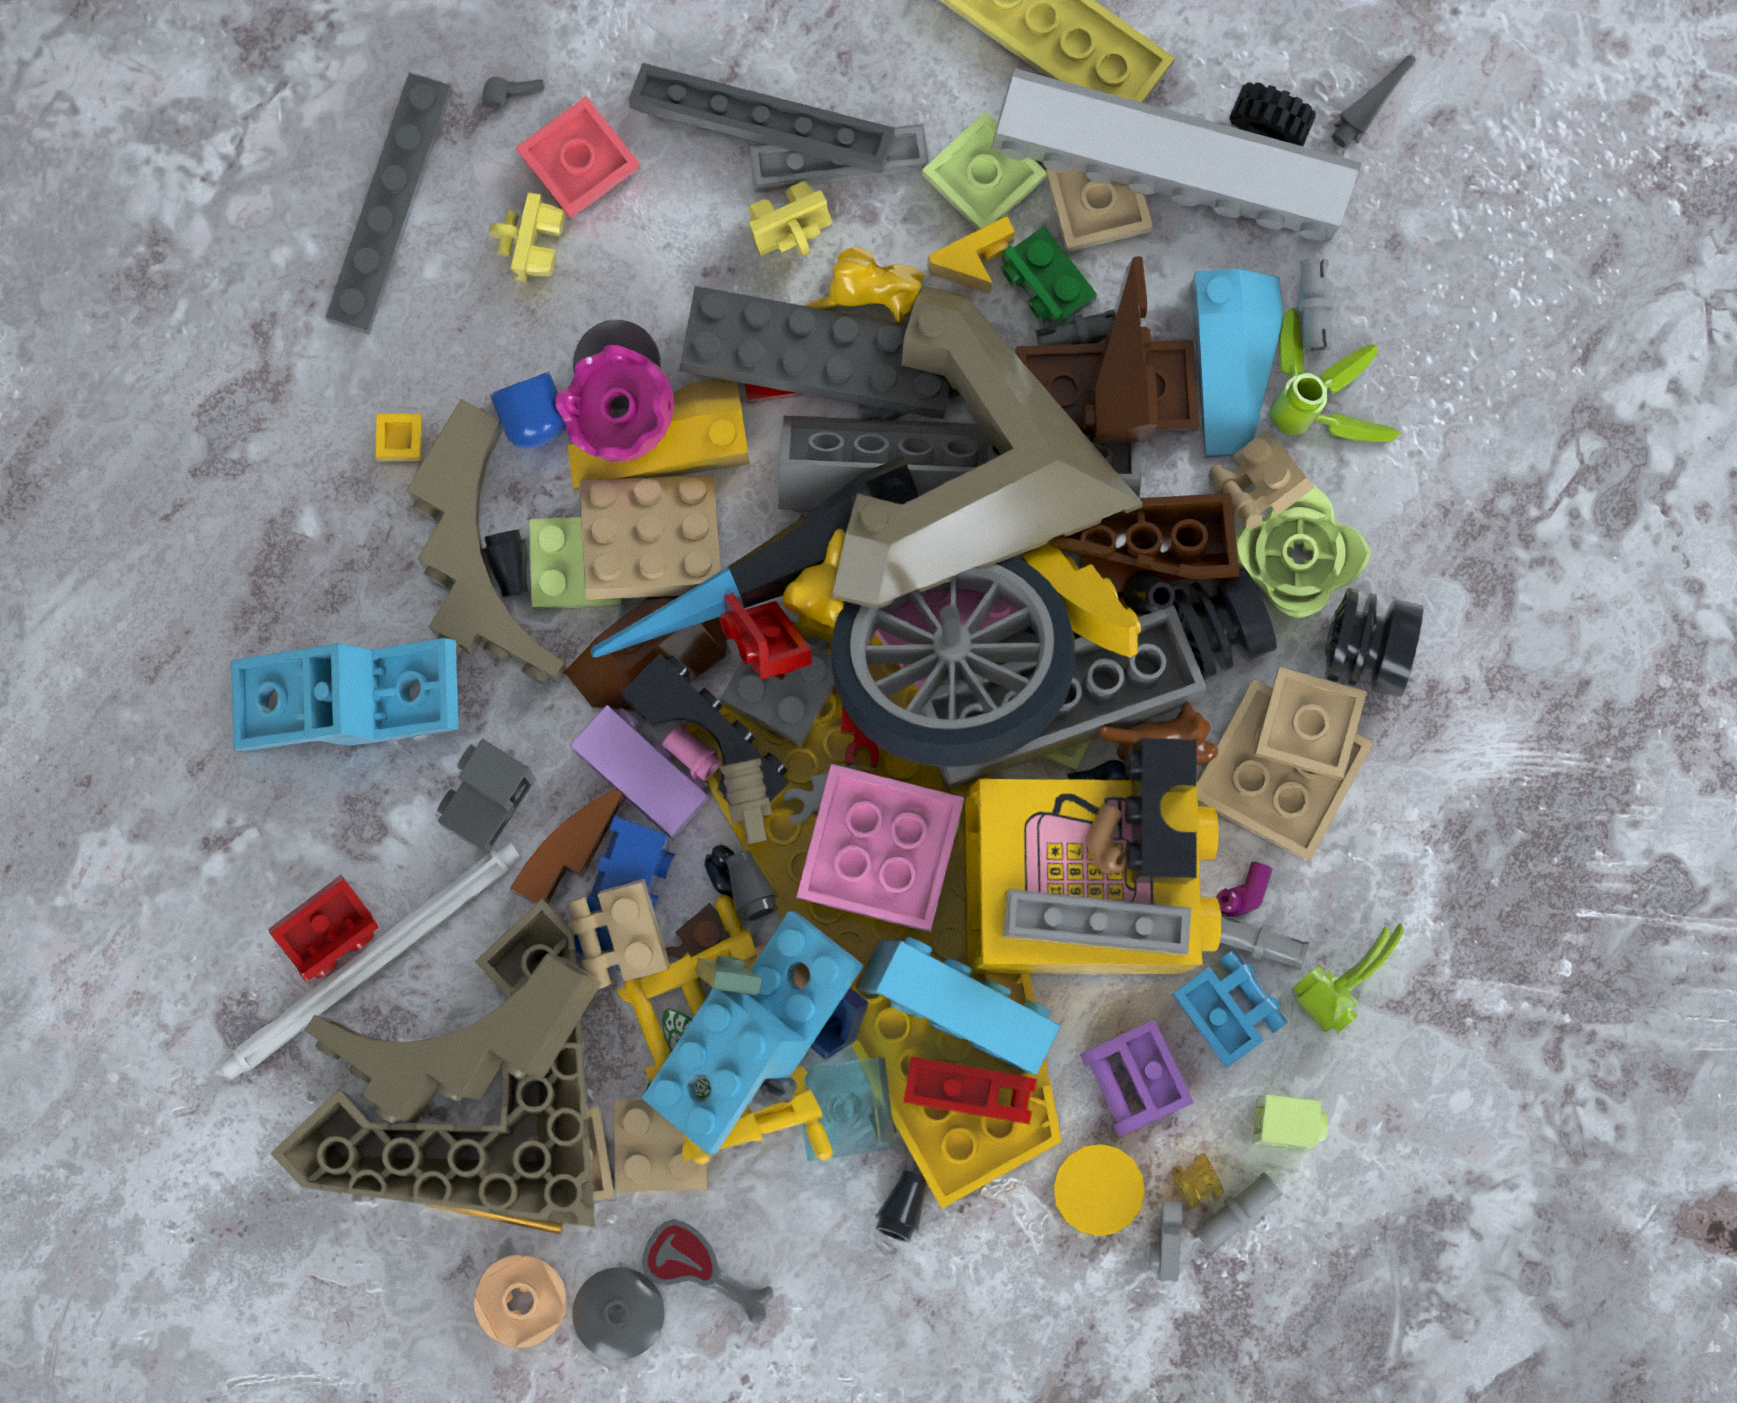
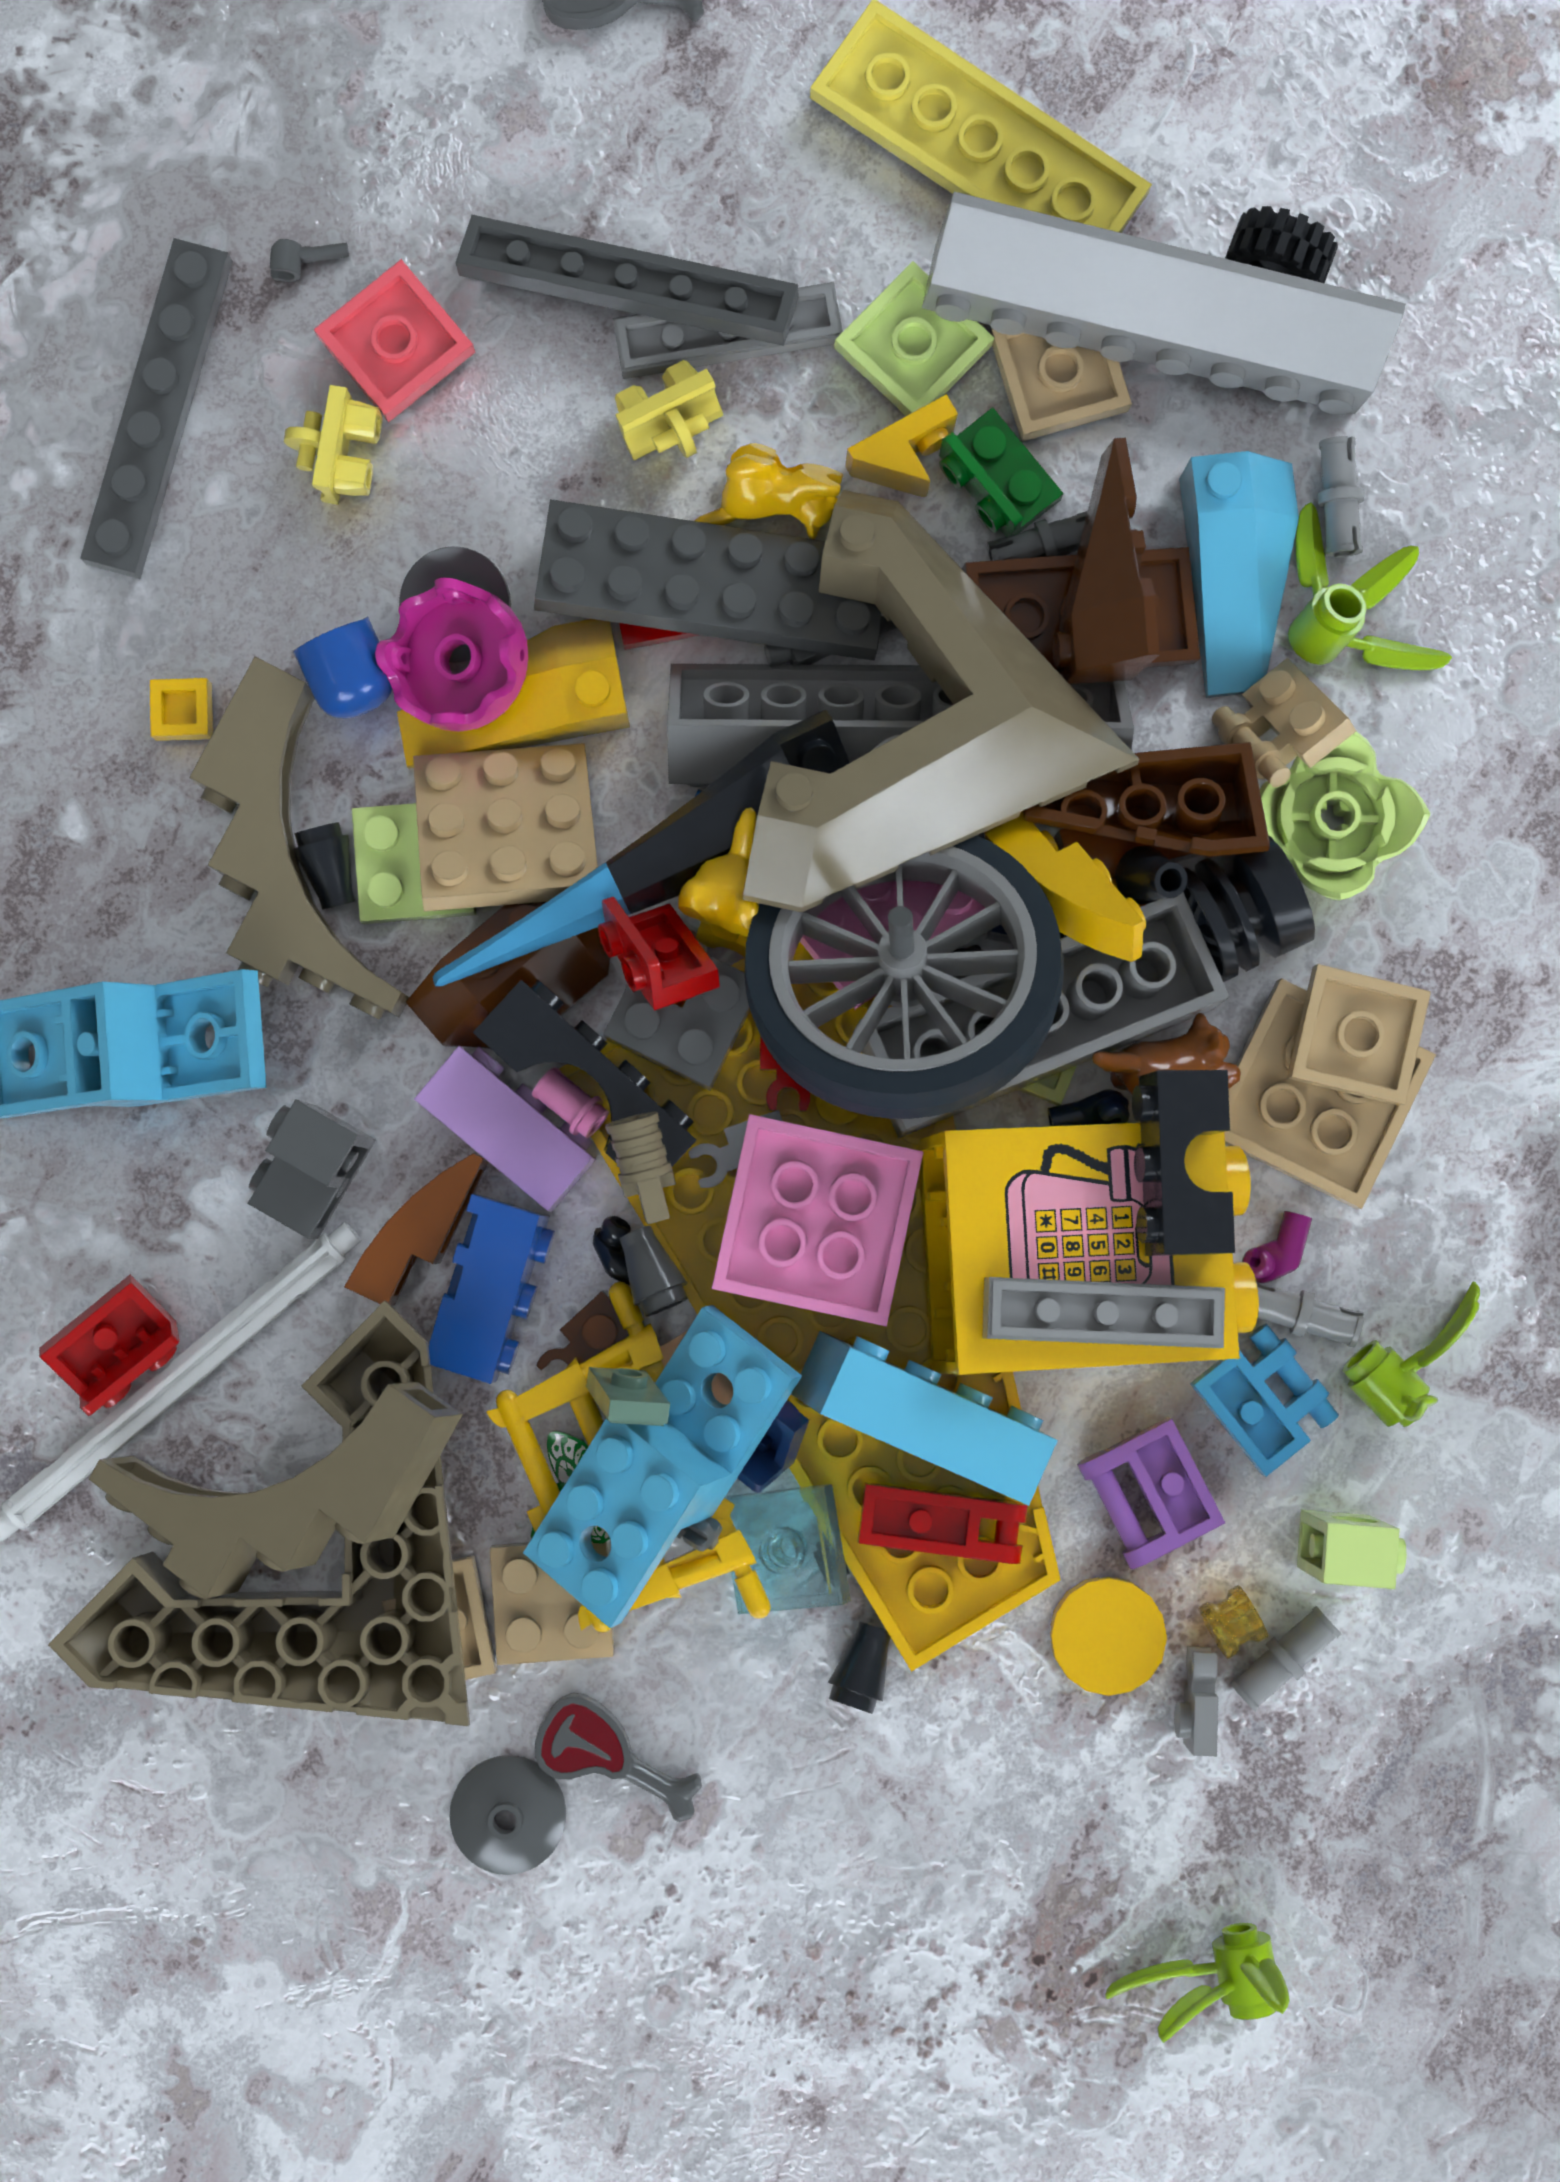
camera: 10 degrees left, 5 degrees up
light nougat plate [474,1255,567,1348] -> none
tan plate [568,879,670,989] -> none
medium nougat arm [1085,804,1127,874] -> none
black wheel [1325,588,1424,697] -> none
dark grey piece [1331,55,1415,148] -> none

